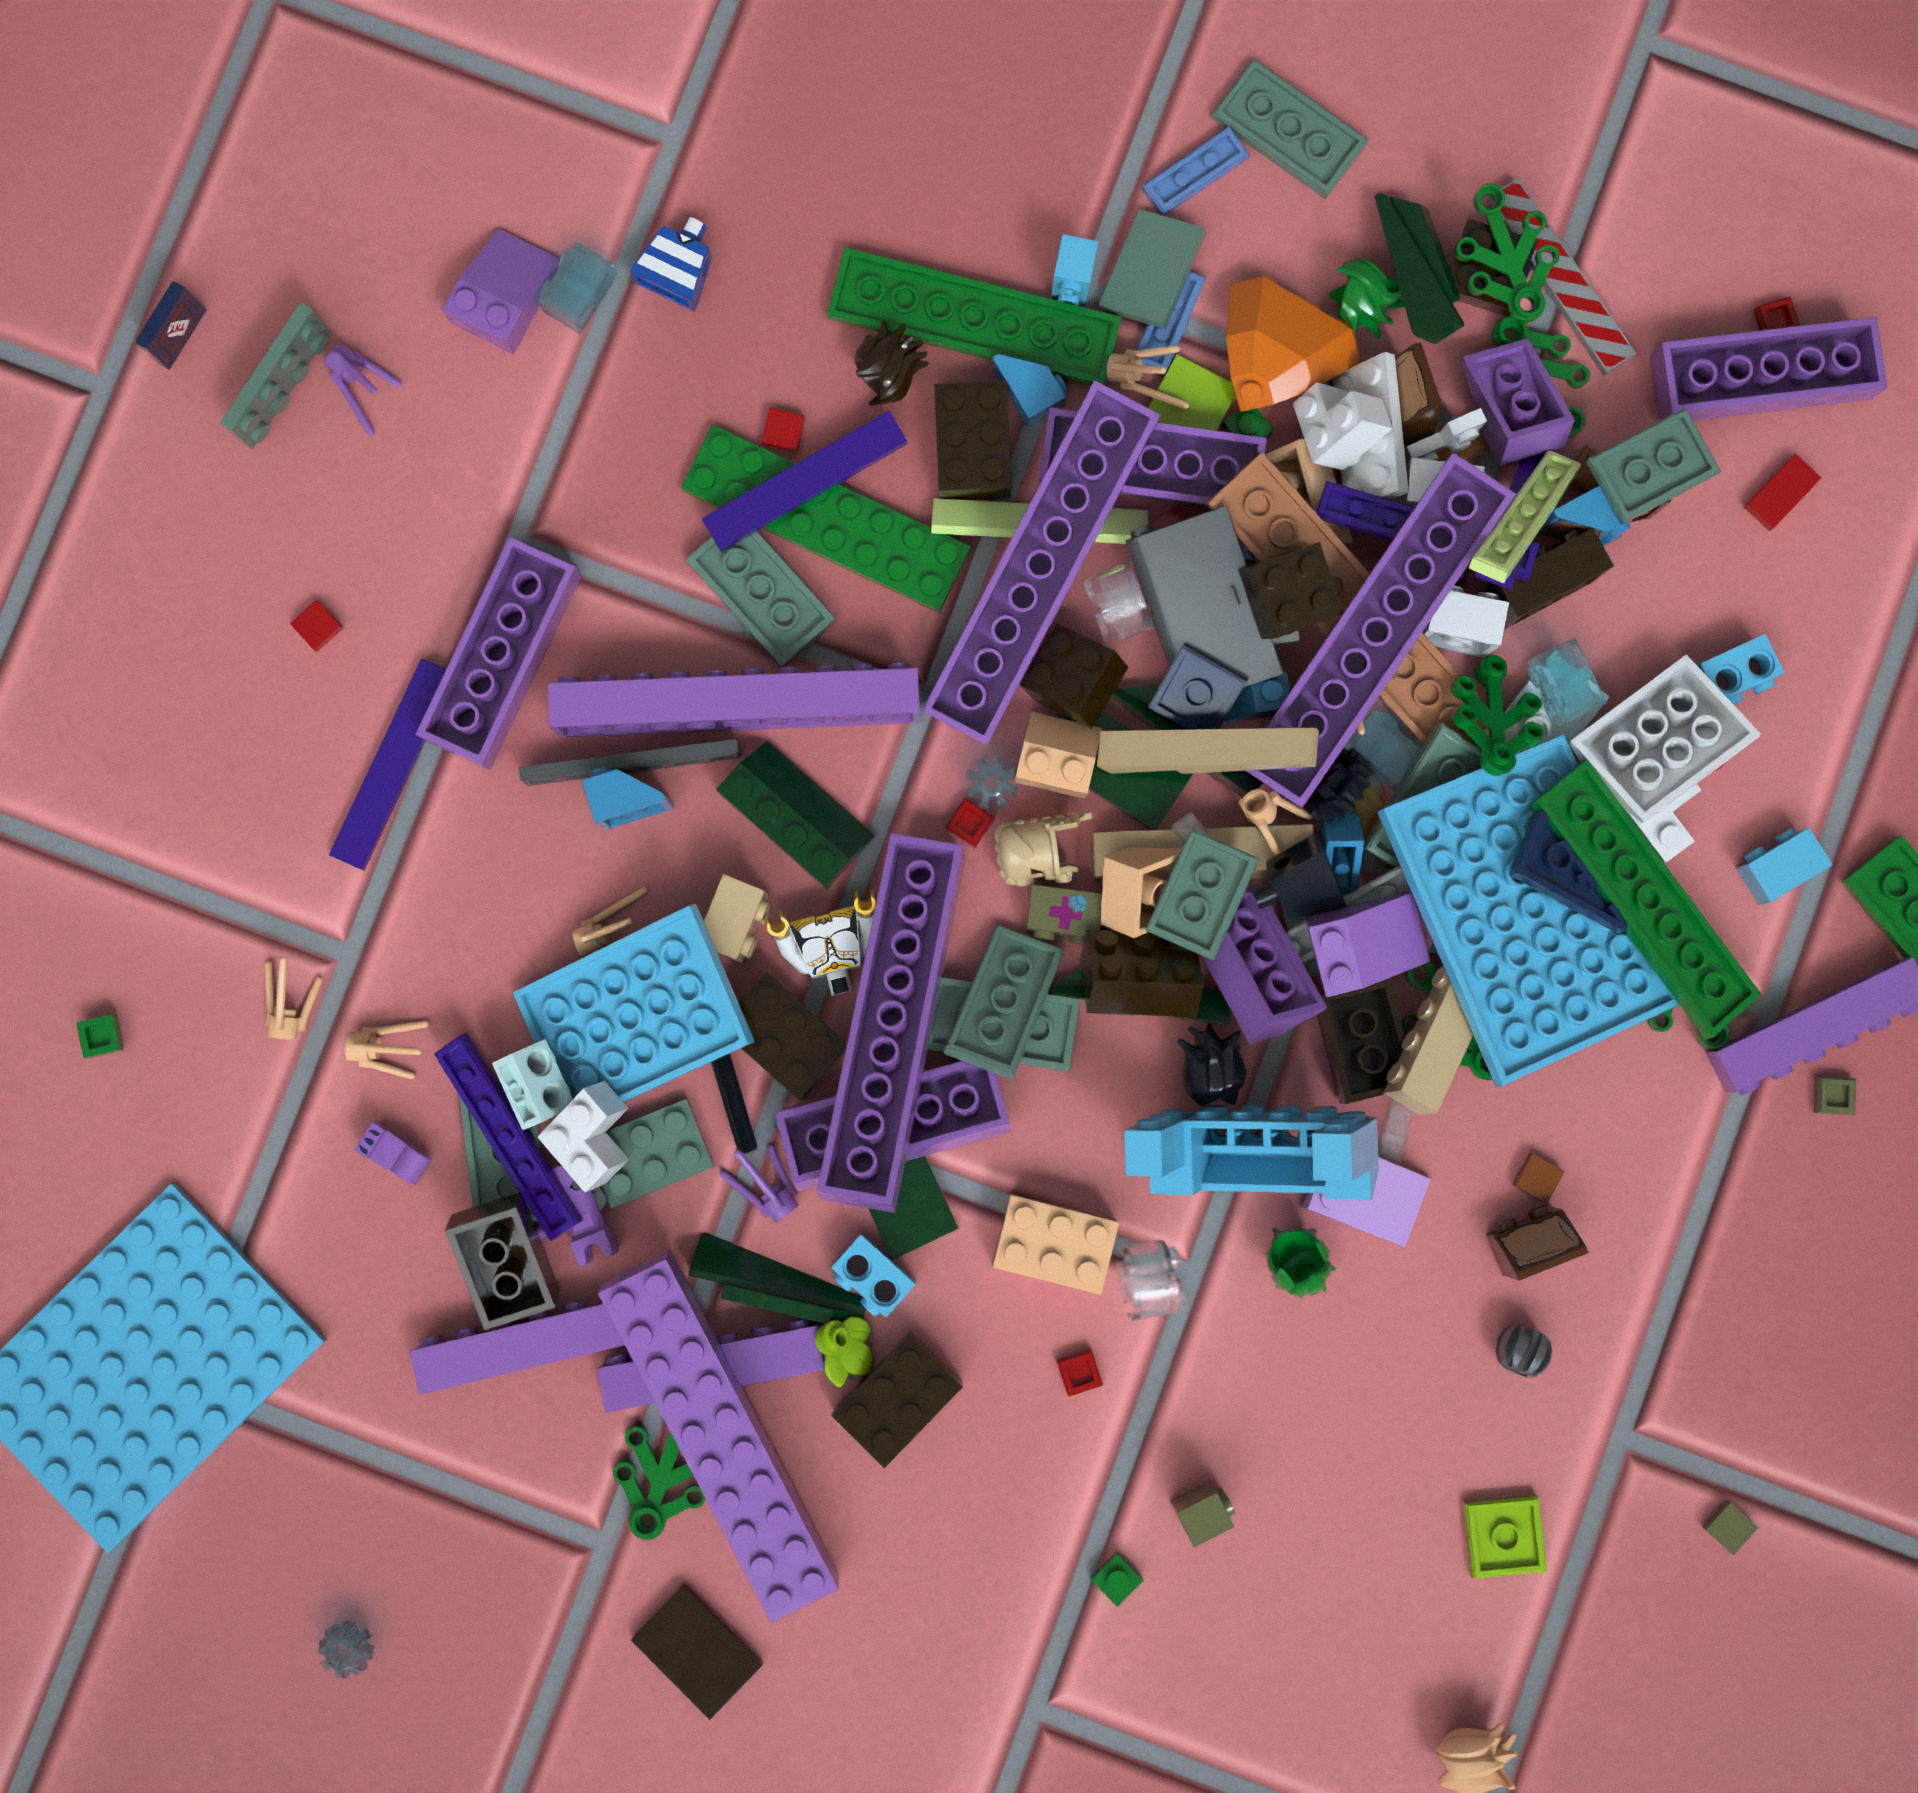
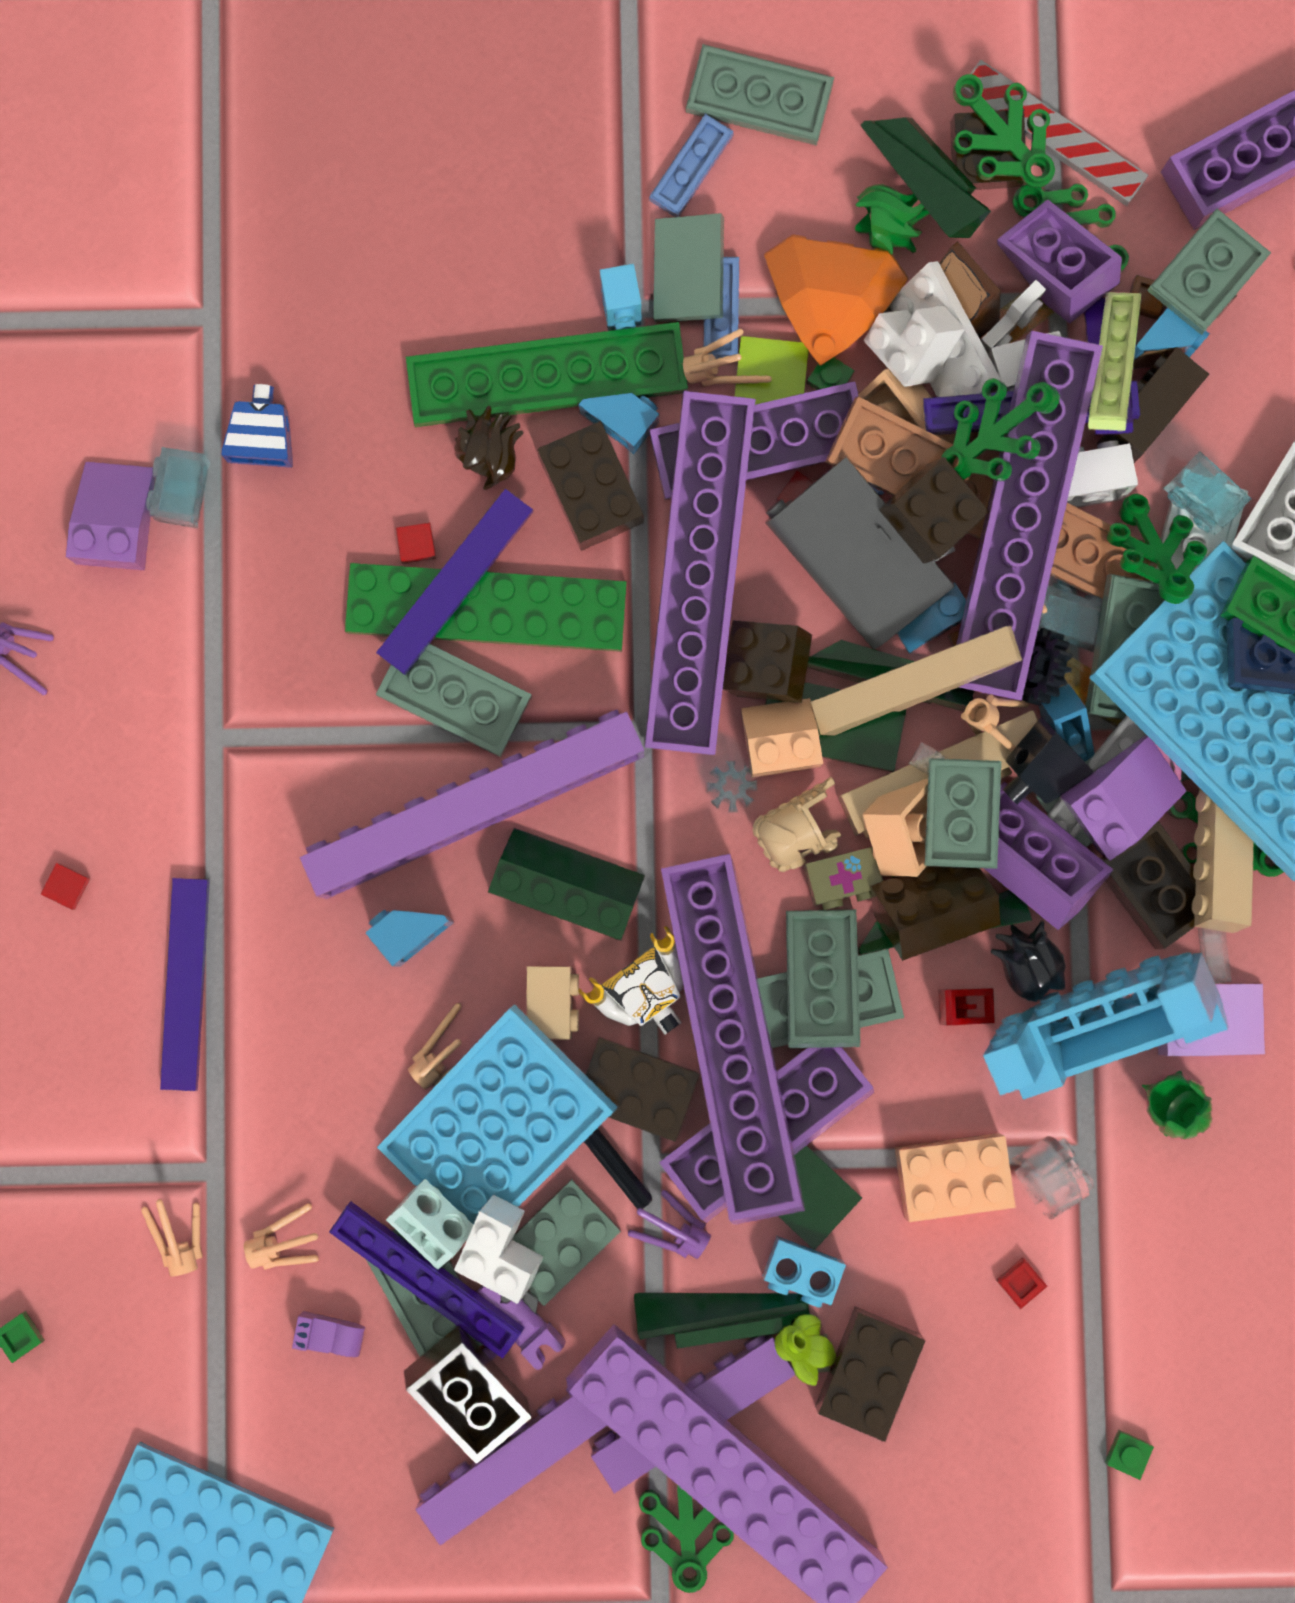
camera: 20 degrees left, 0 degrees up
medium lavender brick [415,537,582,770] -> none
dark grey tile [519,739,741,786] -> none
yellowish green tile [931,498,1148,544] -> none
red tile [945,798,995,848] -> none
clear brick [1083,560,1154,644] -> none
tile [1148,643,1248,730] -> none
olive brick [1170,1481,1236,1547] -> none
red tile [1753,296,1801,331] -> none
none -> red slope [938,988,995,1026]
none -> green plant [941,378,1060,481]

